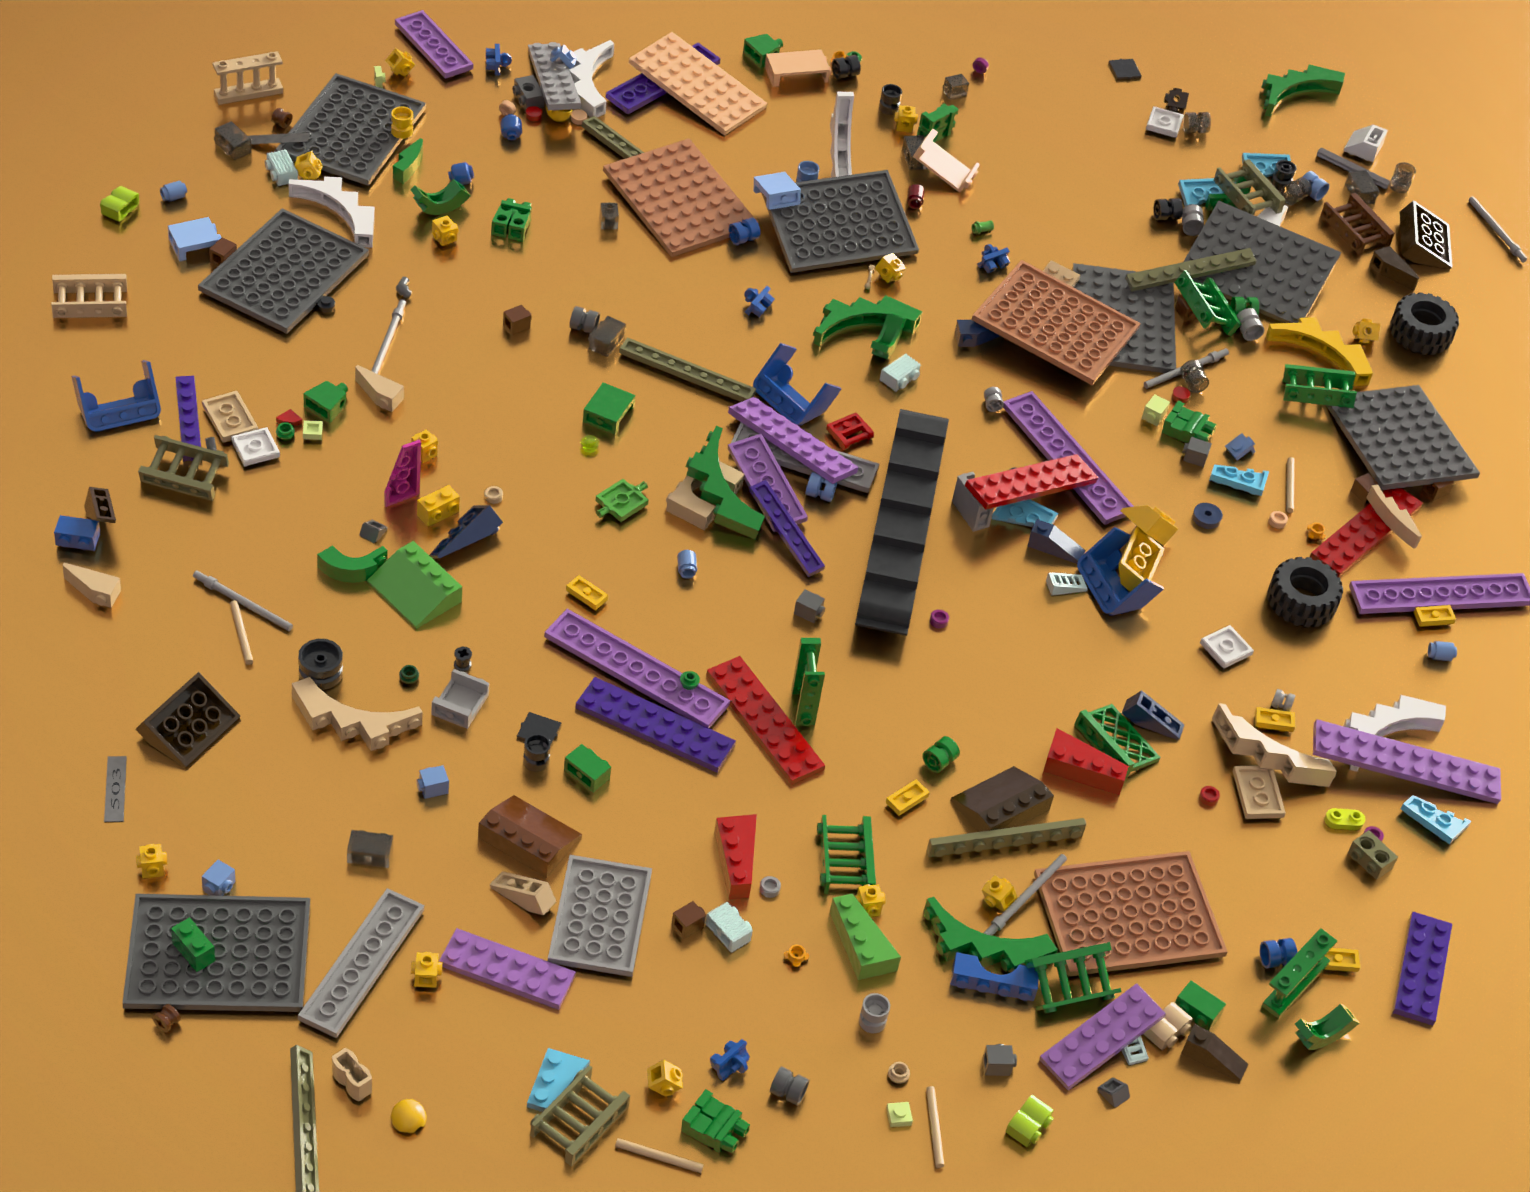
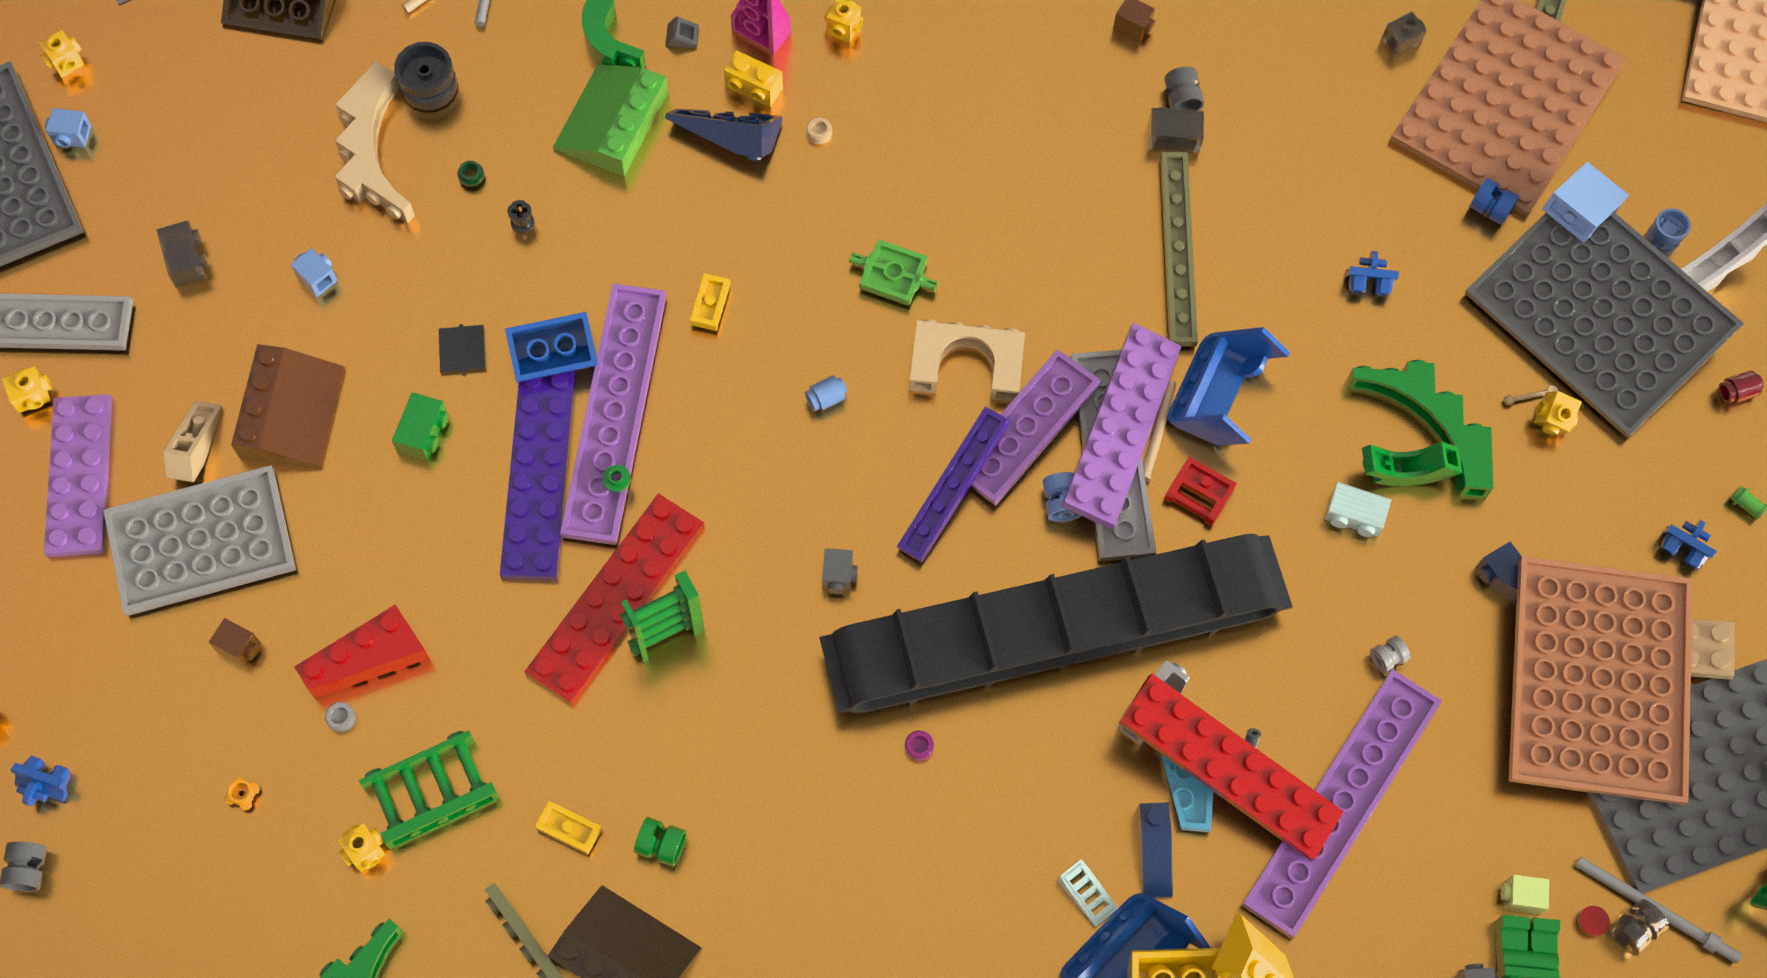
camera: 70 degrees right, 20 degrees up
light grey panel [431,669,489,729] -> none
black wheel [523,733,551,772] -> none
clear neon green plate [581,435,599,452] -> none
green panel [583,382,636,435] -> none
green arch [685,425,765,539] -> none
light aqua brick [705,902,753,953] -> none
bright green wedge [830,893,901,980] -> none
light grey wheel [859,993,890,1033] -> none
none -> blue slope [505,312,598,382]

